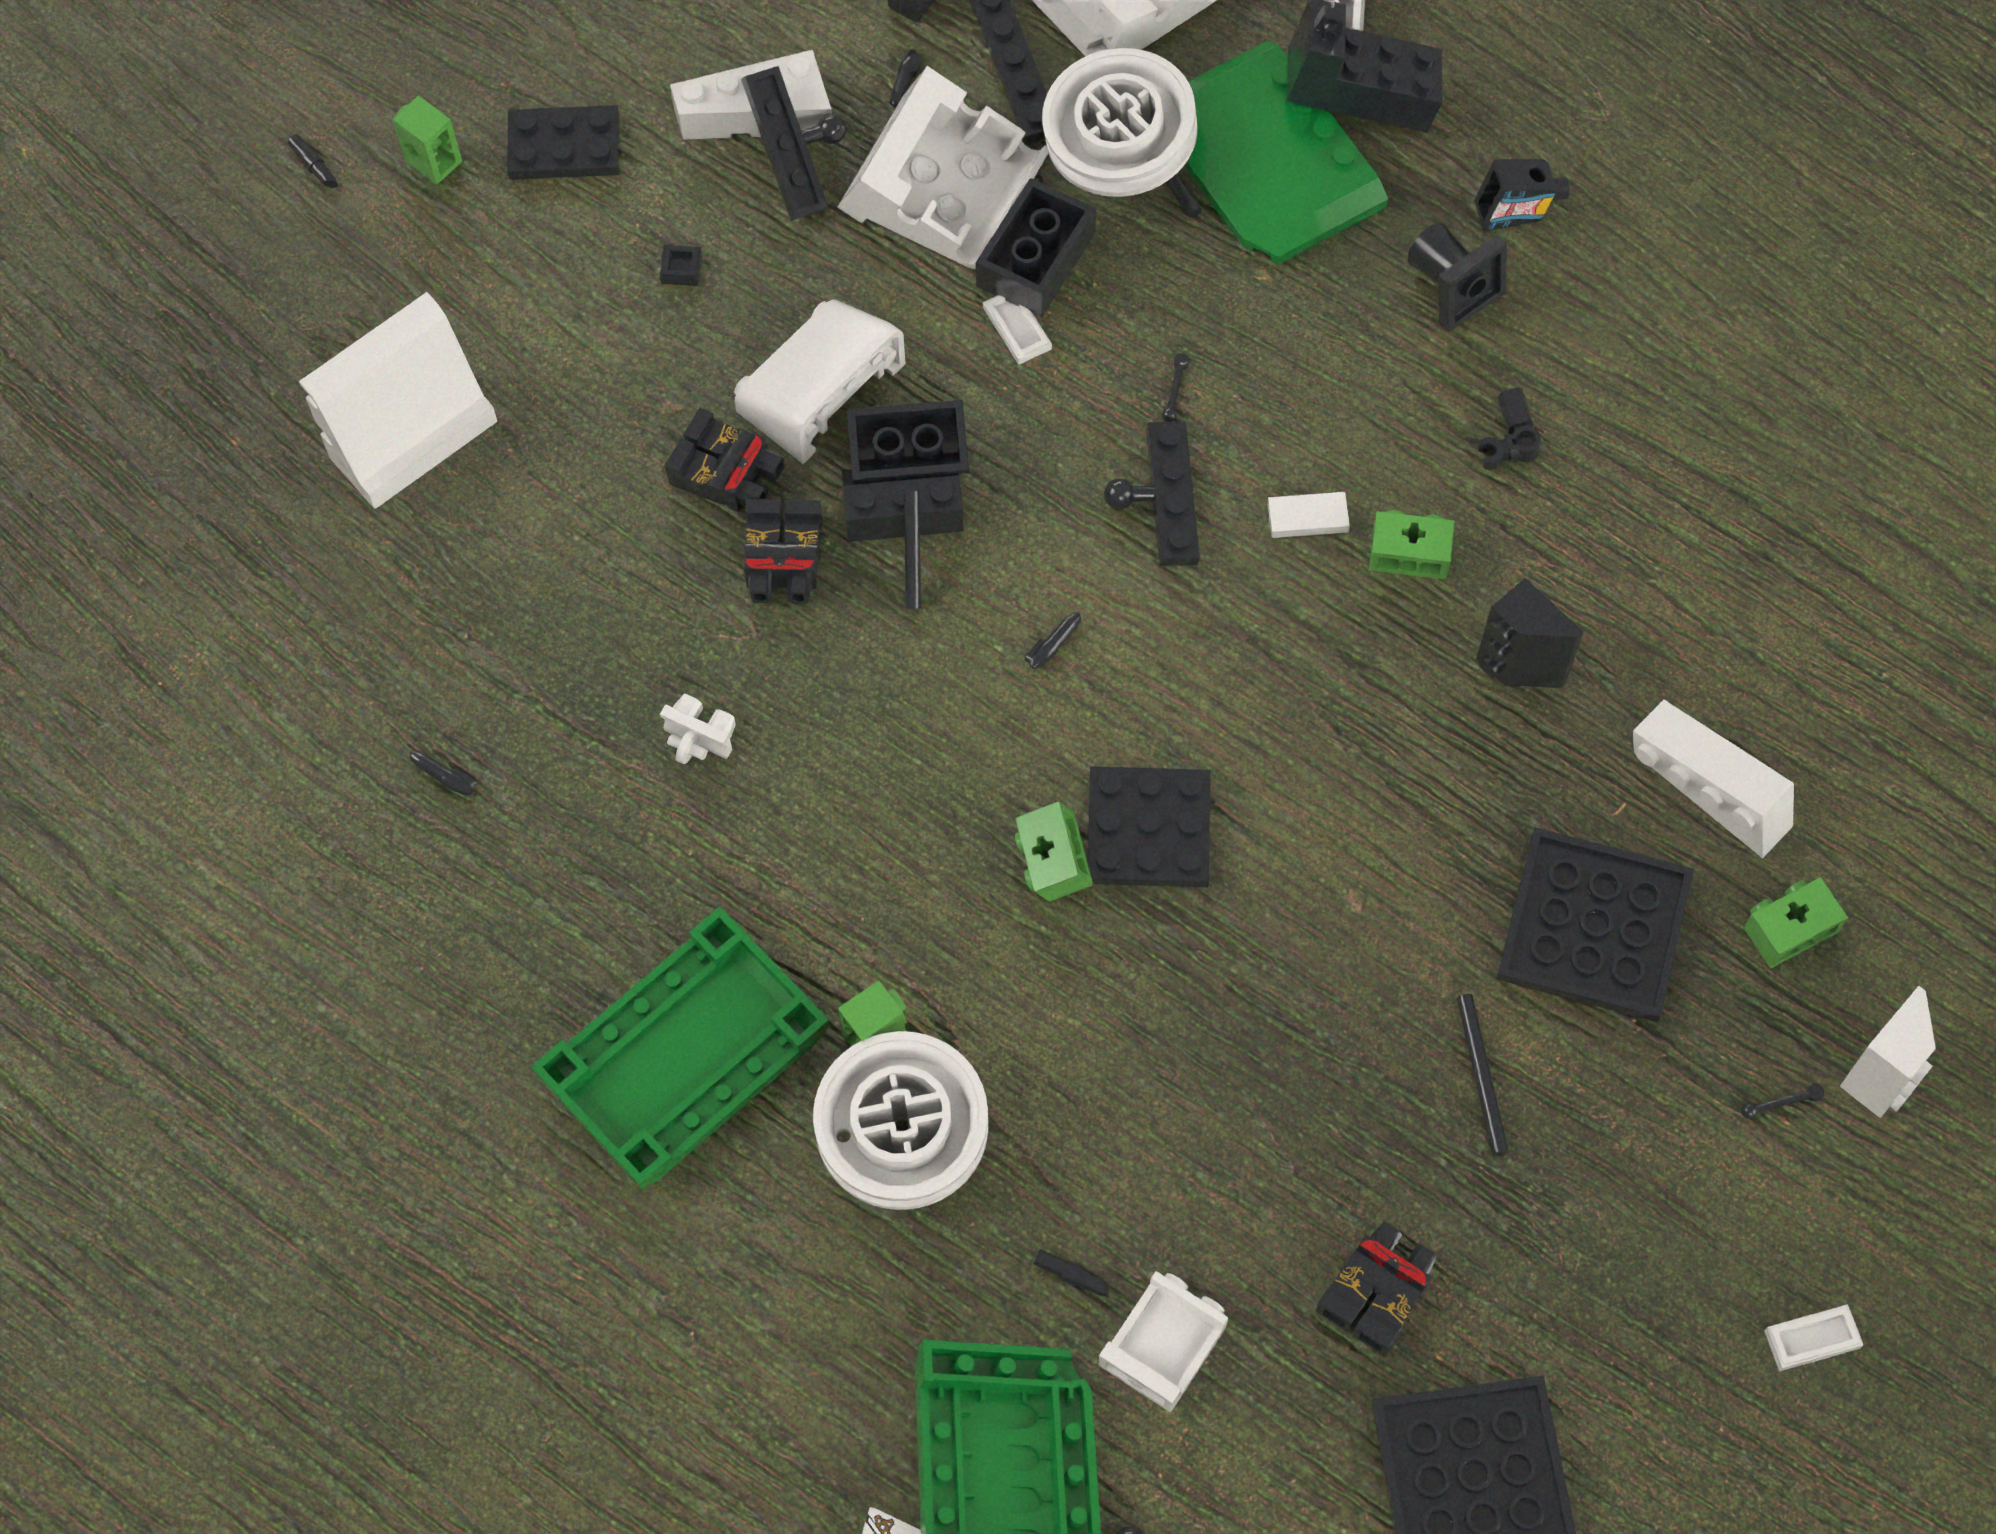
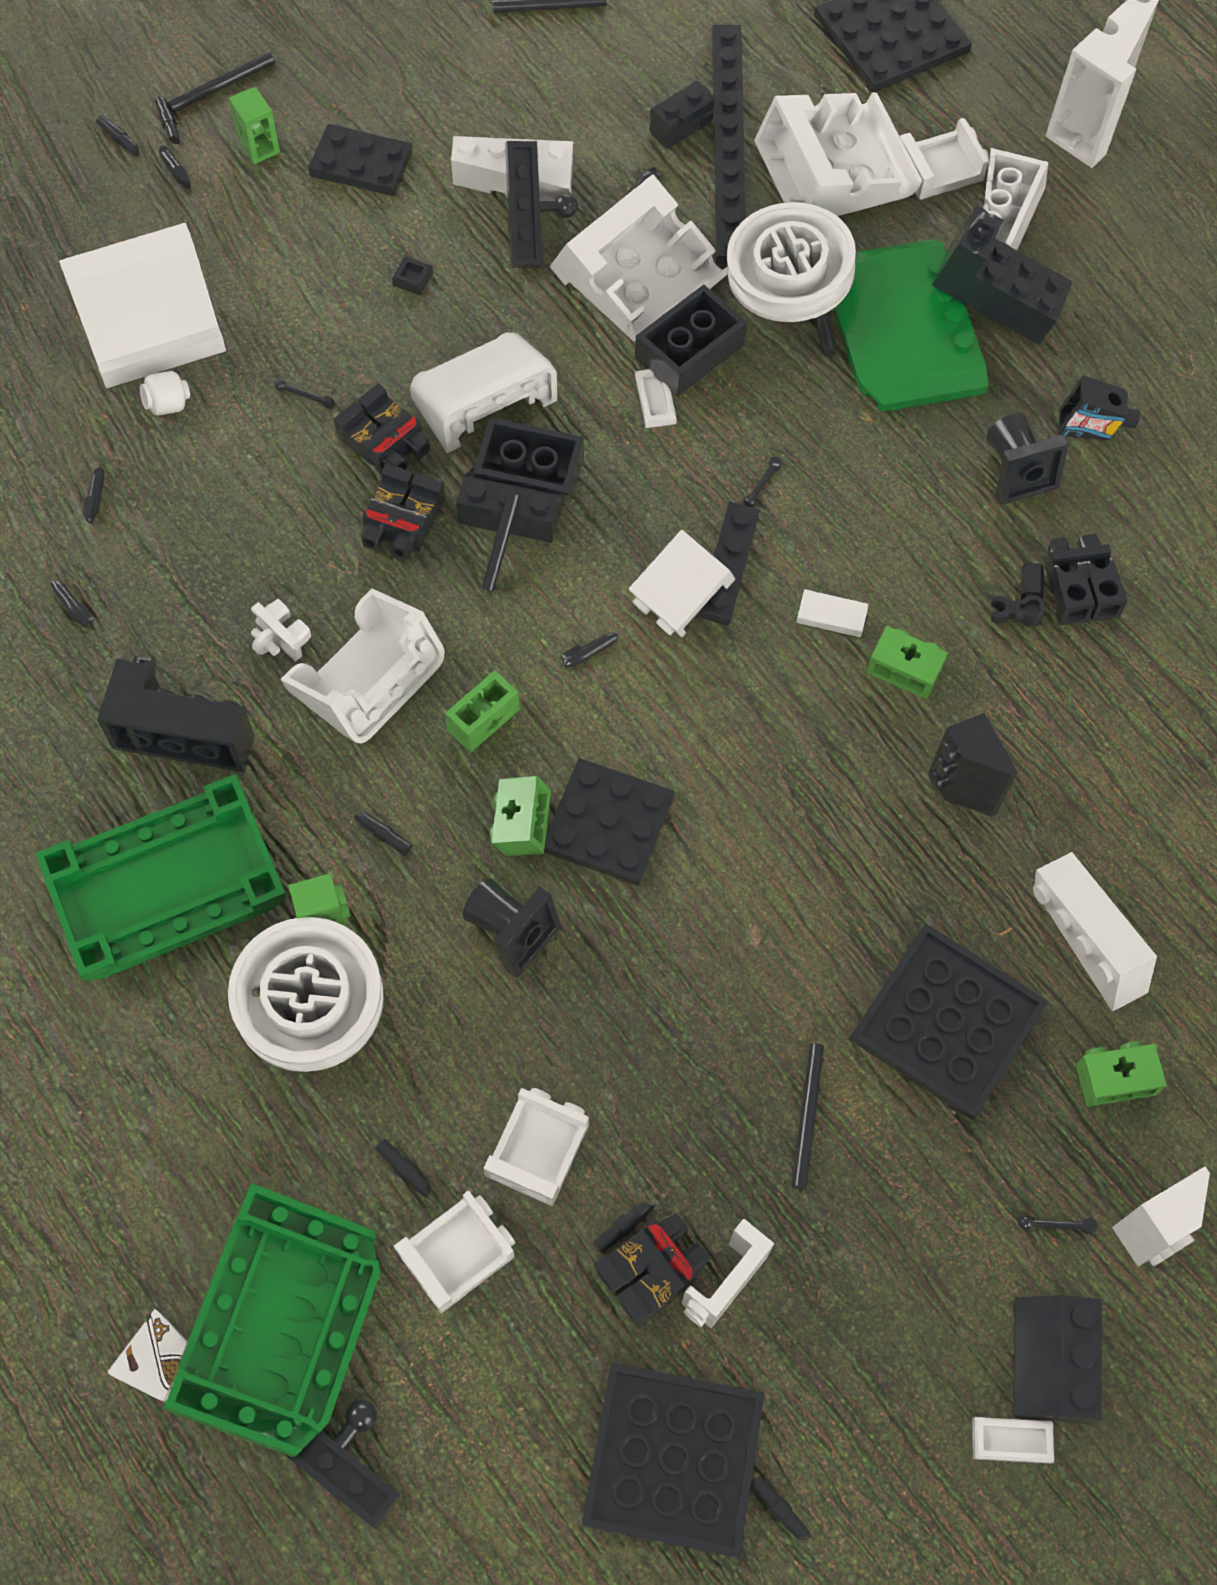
camera: 15 degrees right, 0 degrees up
none -> black piece [83,467,104,523]
none -> black piece [96,114,139,156]
none -> black hinge [97,656,255,772]
none -> white head [140,371,190,416]
none -> black piece [159,146,191,189]
none -> black bar [168,52,275,113]
none -> black hinge [274,378,335,409]
none -> white windscreen [280,589,445,743]
none -> black piece [354,812,412,856]
none -> bright green brick [445,670,520,753]
none -> black plant [463,879,561,978]
none -> white panel [483,1088,589,1207]
none -> black piece [593,1202,655,1254]
none -> white panel [629,529,735,638]
none -> white panel [682,1219,774,1328]
none -> black piece [750,1476,812,1540]
none -> black slope [1013,1295,1102,1425]
none -> black hips [1045,533,1128,625]

